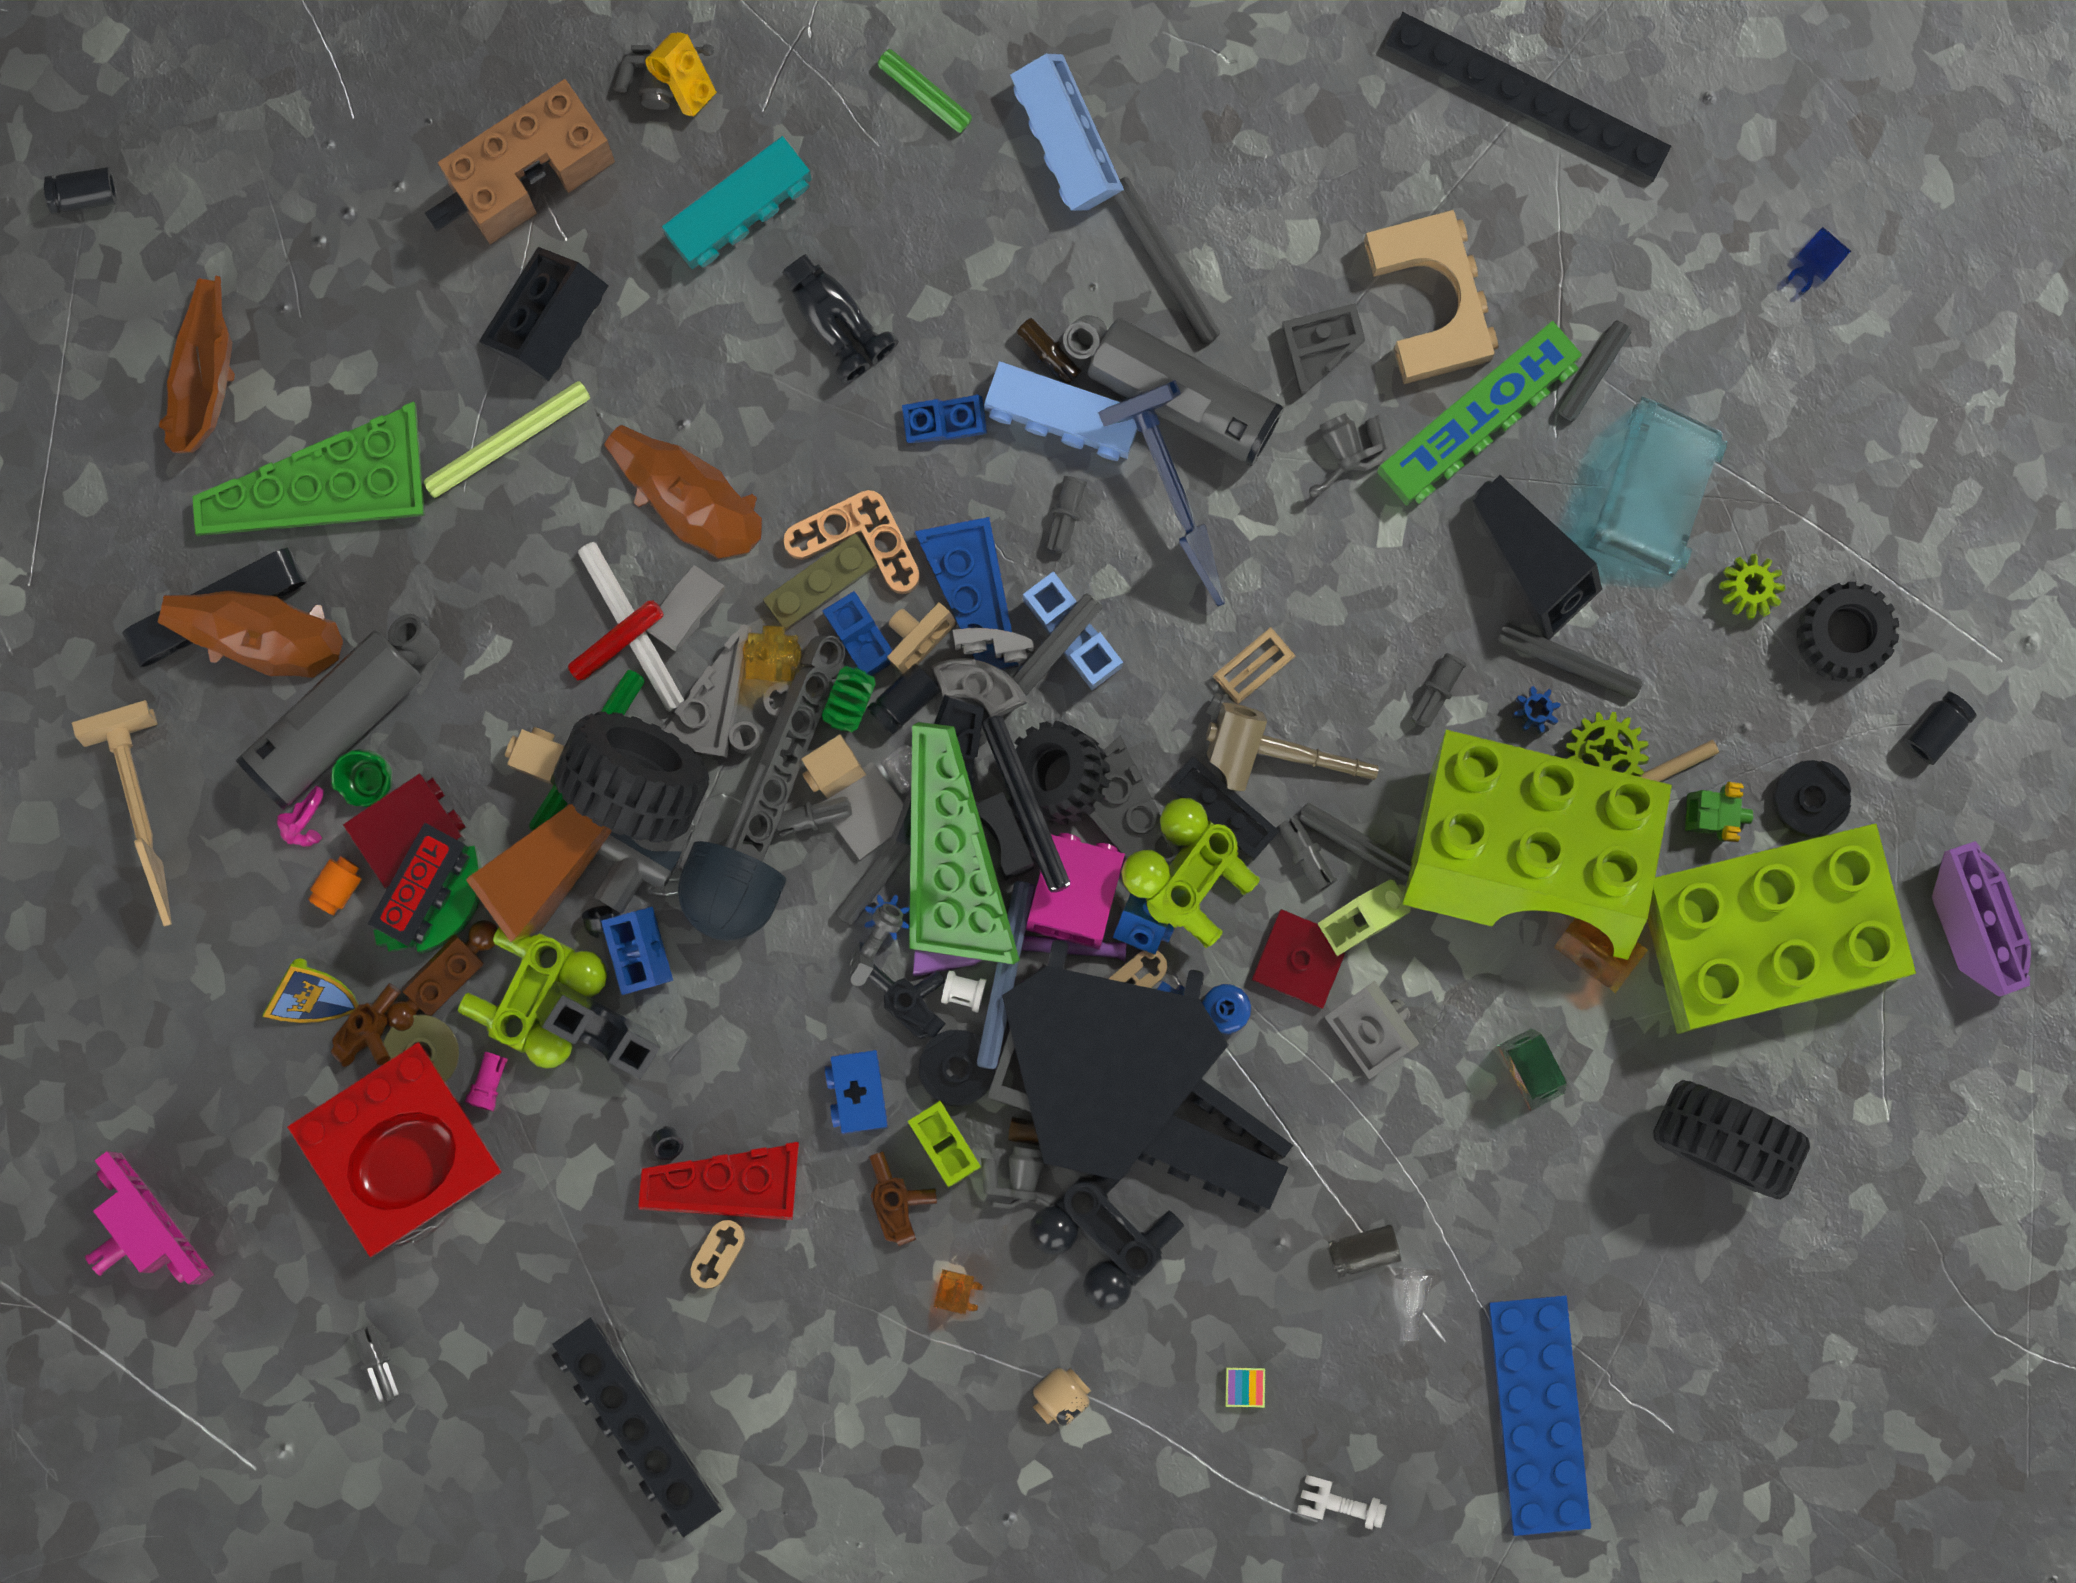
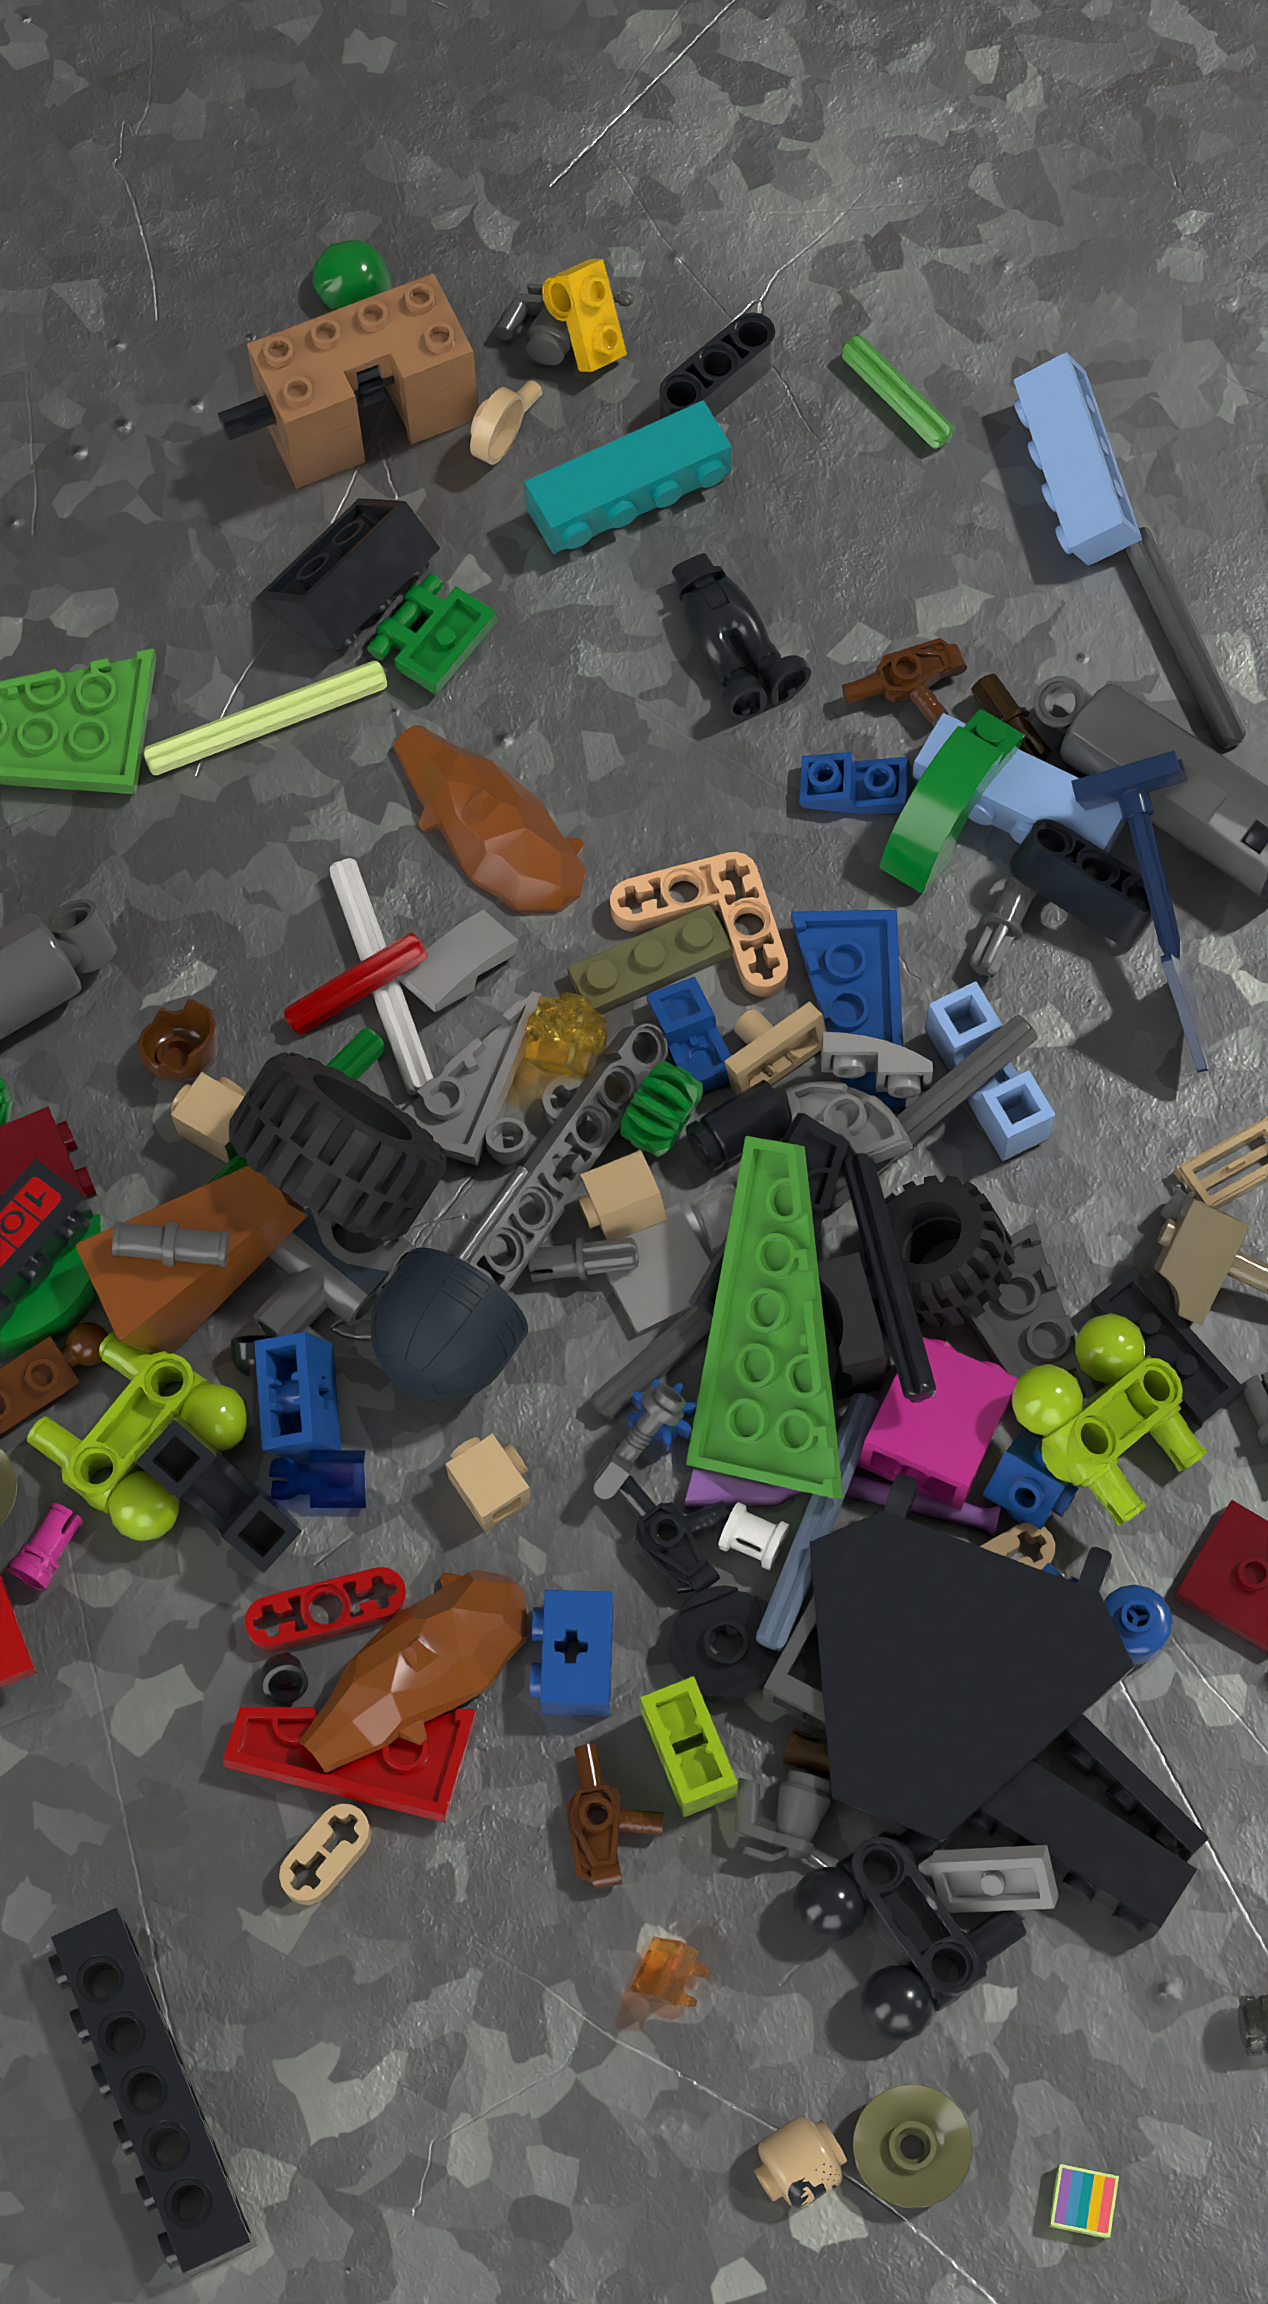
camera: 15 degrees right, 15 degrees down
none -> dark grey pin [112,1221,230,1267]
none -> reddish brown hair [137,999,220,1082]
none -> red beam [245,1567,408,1652]
none -> clear blue plate [269,1450,368,1508]
none -> dark orange piece [297,1570,527,1772]
none -> green hair [312,240,392,311]
none -> green plate [367,573,497,695]
none -> tan brick [446,1433,532,1532]
none -> tan piece [470,380,542,465]
none -> black beam [659,312,776,419]
none -> reddish brown piece [842,638,967,726]
none -> olive dish [853,2084,973,2208]
none -> green arch [879,708,1025,894]
none -> light grey plate [929,1845,1059,1913]
none -> black beam [1010,819,1153,946]

